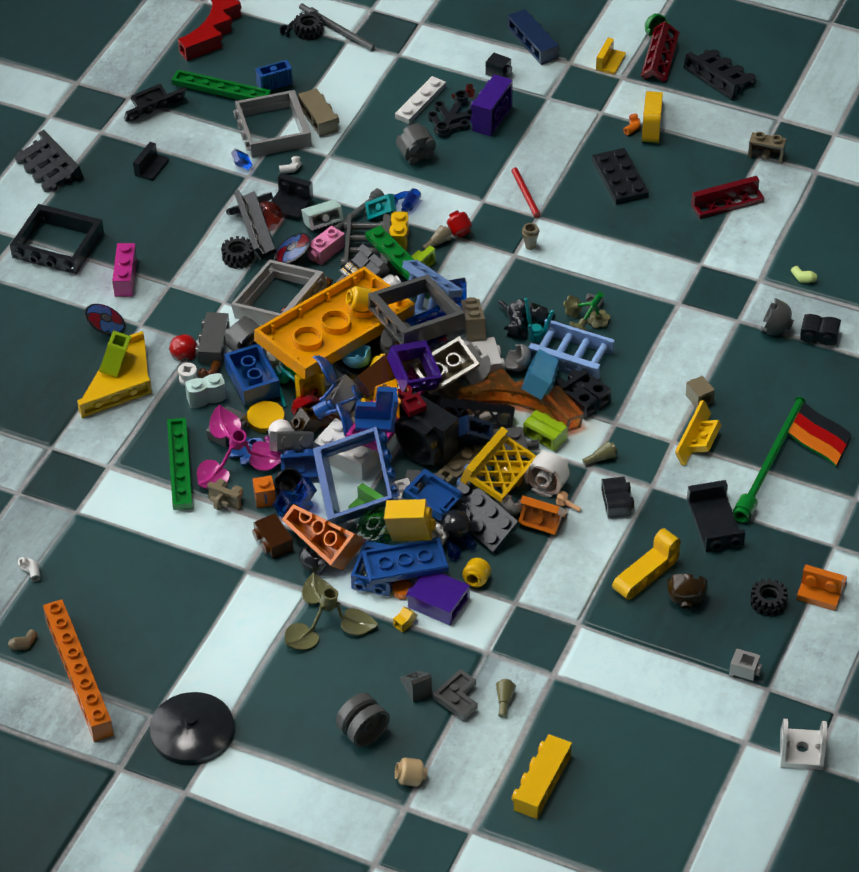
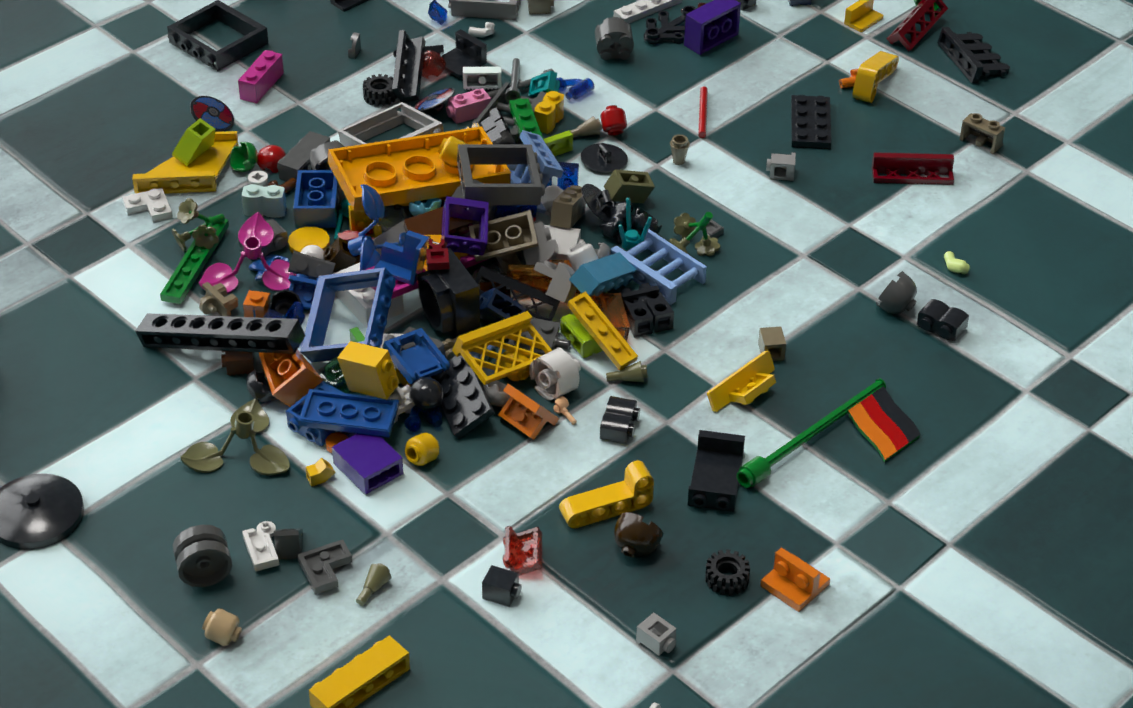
camera: 20 degrees right, 5 degrees down
none -> white plate [122,188,173,222]
none -> black brick [135,313,305,354]
none -> olive plant [172,198,225,252]
none -> green hair [230,142,258,172]
none -> white hinge [242,521,279,572]
none -> flat silver tile [348,32,361,59]
none -> black brick [482,565,522,607]
none -> clear red bracket [503,526,542,576]
none -> dark grey piece [505,58,521,103]
none -> light grey brick [534,260,577,303]
none -> white head [567,241,599,272]
none -> yellow plate [567,291,638,370]
none -> black shield [581,143,628,172]
none -> black shield [582,184,612,223]
none -> olive brick [604,170,655,204]
none -> light grey brick [766,153,796,181]

